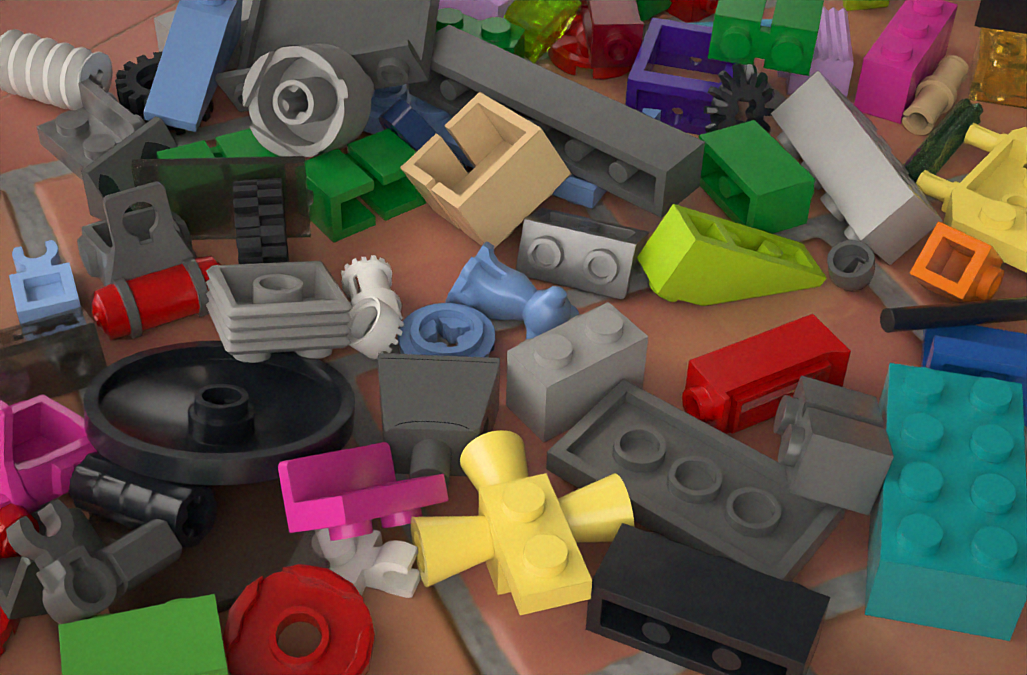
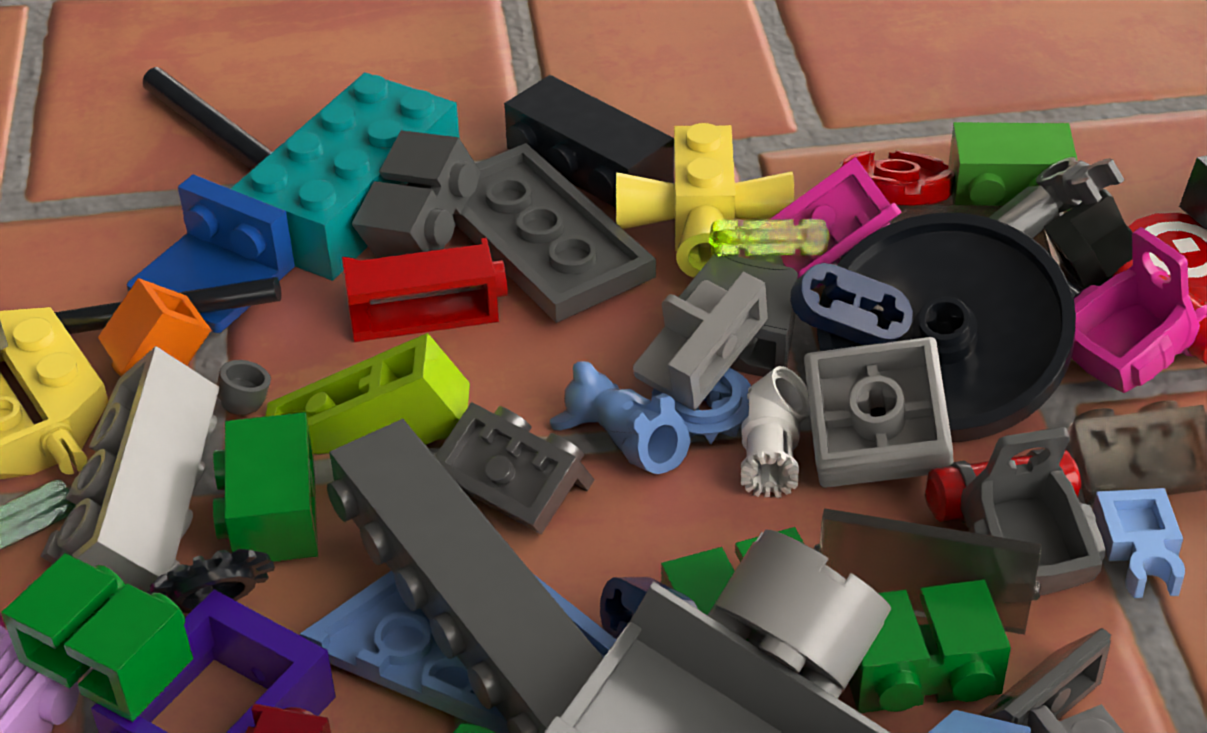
camera: 160 degrees left, 0 degrees up
black tyre [233,178,289,264] -> none
tan piece [400,92,571,249] -> none
light grey brick [506,302,648,442] -> none
none -> light grey panel [633,271,768,411]
none -> clear neon green axle [709,219,830,256]
none -> beam [790,263,913,345]

